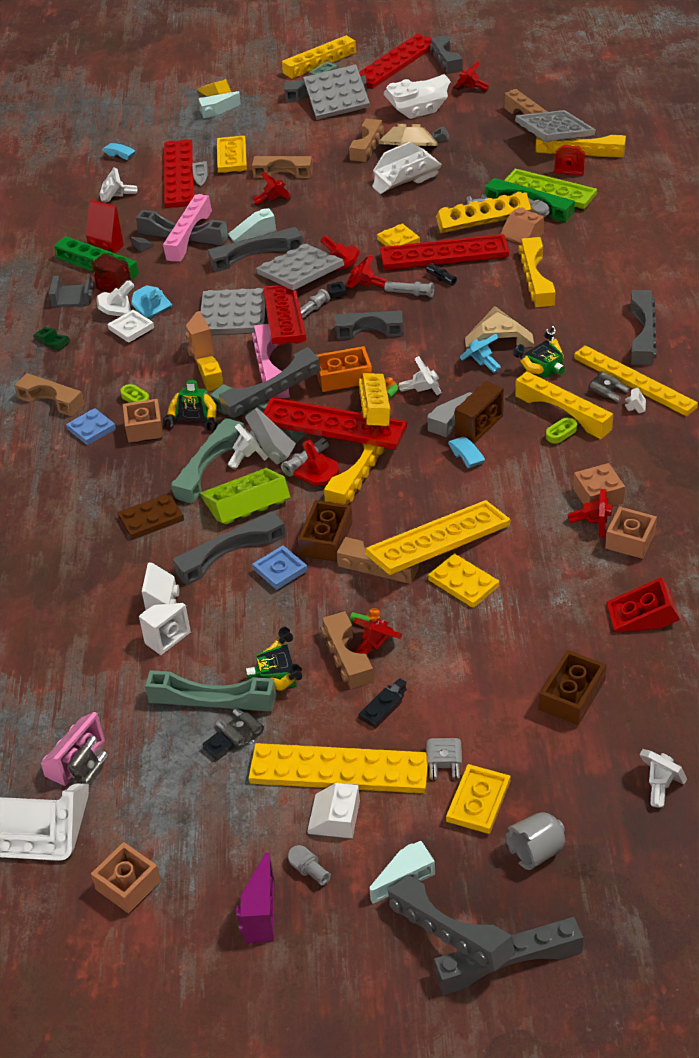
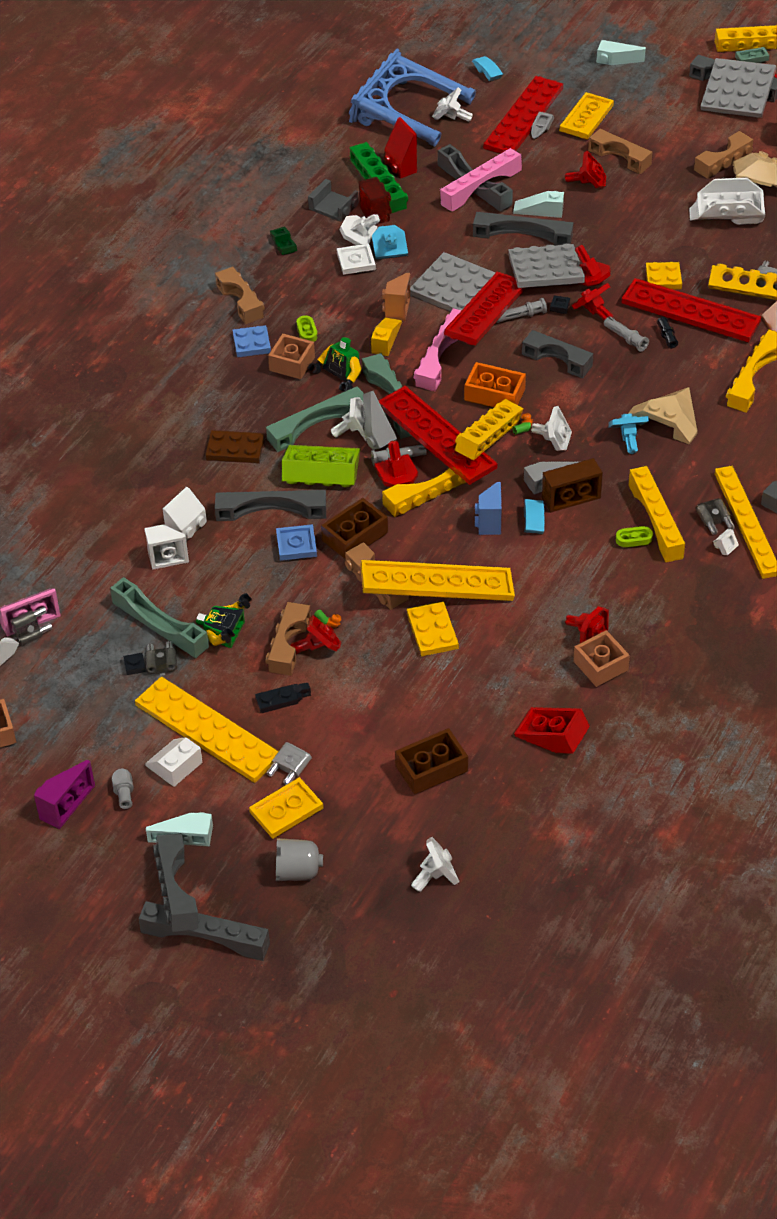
camera: 30 degrees right, 5 degrees up
dark grey slope [131,237,153,252] -> none
yellow slope [198,79,231,97] -> none
dark grey arch [219,347,321,419] -> none
torso [513,326,565,378] -> none
nougat brick [573,463,625,507] -> none
none -> medium blue arch [349,49,476,147]
none -> medium blue slope [475,482,502,535]

